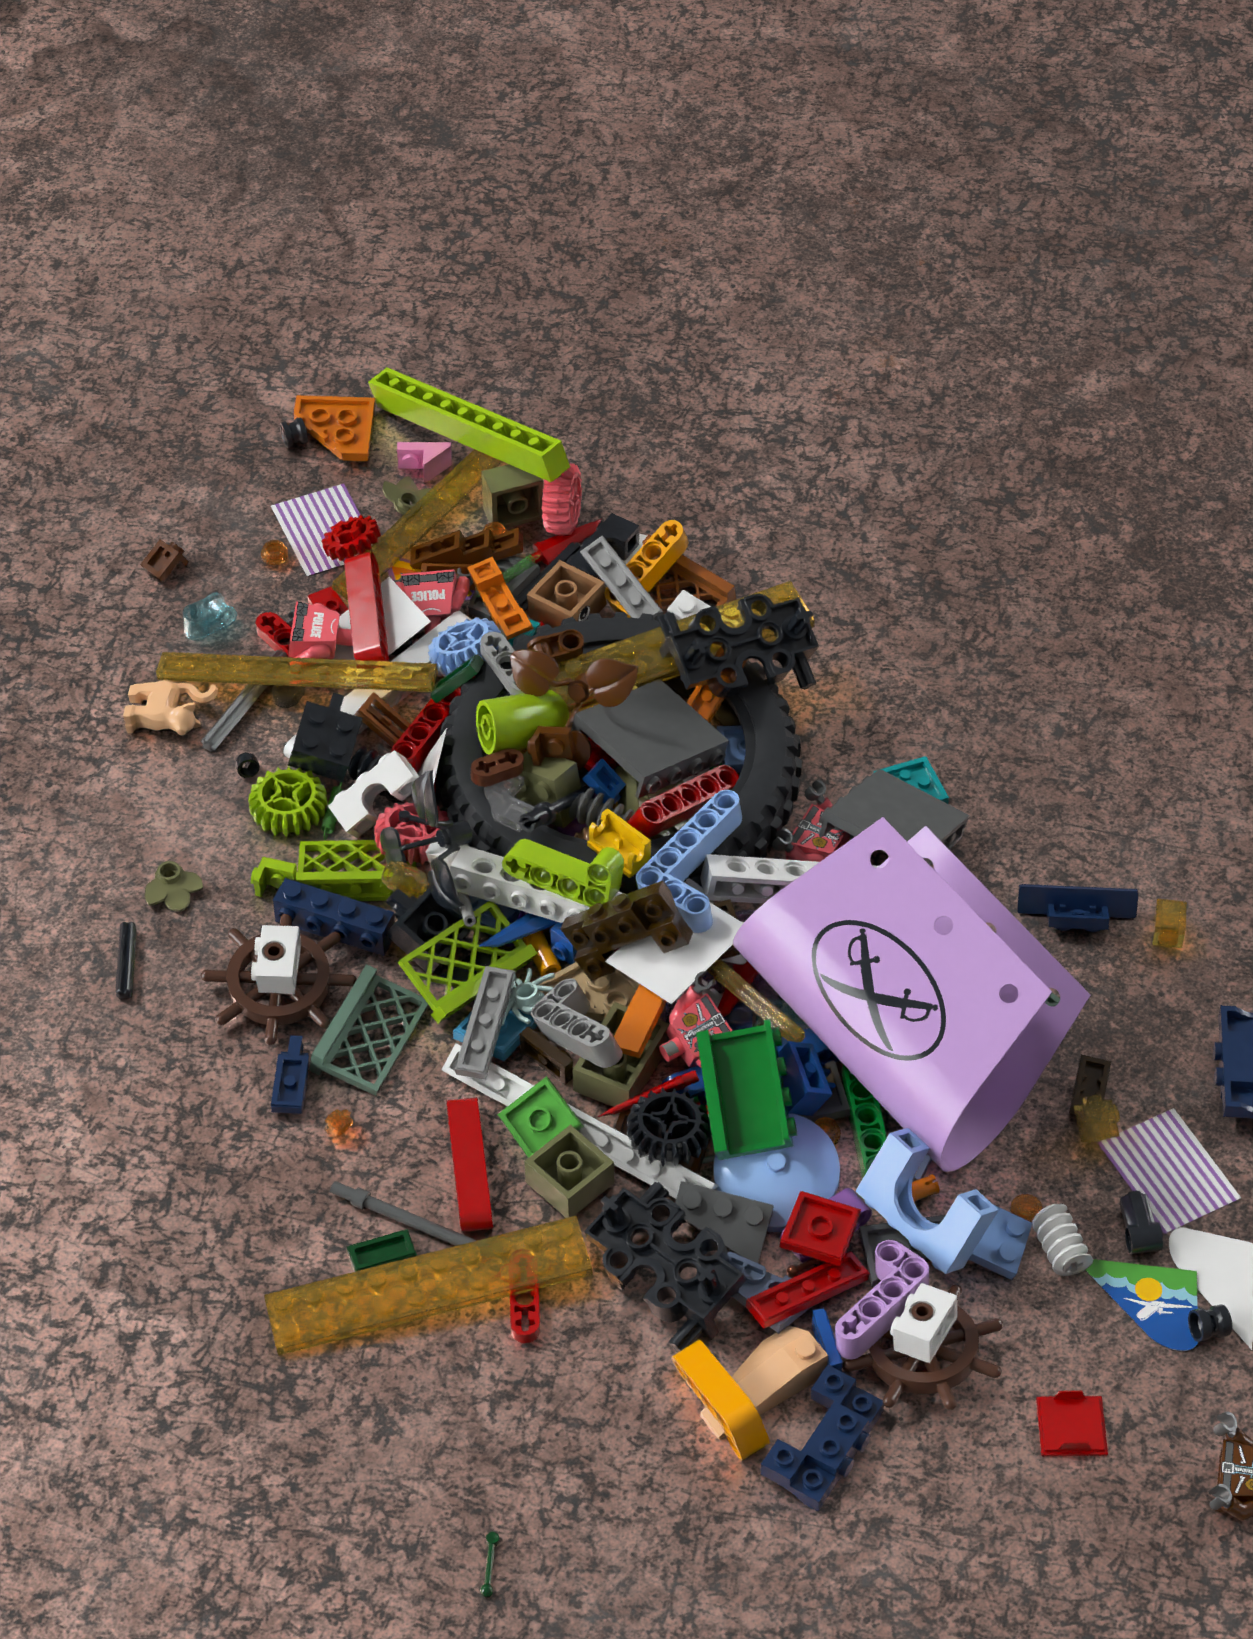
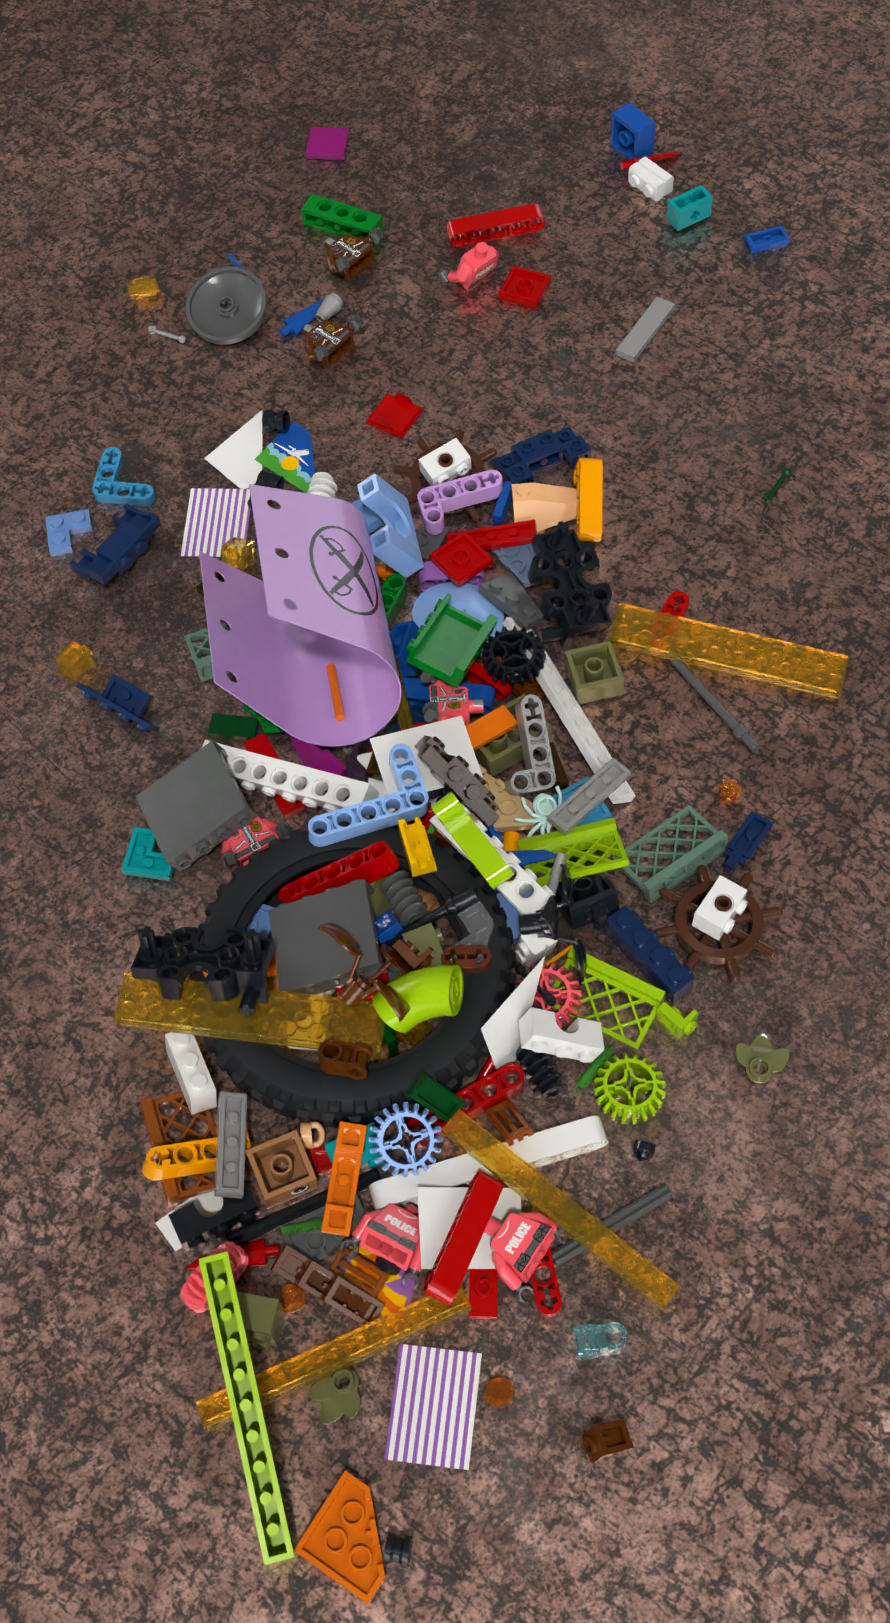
camera: 145 degrees left, 10 degrees up
black axle [115,922,137,999] -> none
light nougat animal [123,680,218,736] -> none
black hinge [287,692,362,782] -> none
red gear [321,515,381,561] -> none
dark green tile [346,1229,417,1278] -> none
clear yellow brick [382,861,428,898] -> none
bright pink slope [397,442,452,483] -> none
red beam [446,1097,493,1232] -> none
light grey beam [480,632,523,695] -> none
bright green tile [497,1076,584,1158] -> none
red bar [598,1070,699,1117] -> none

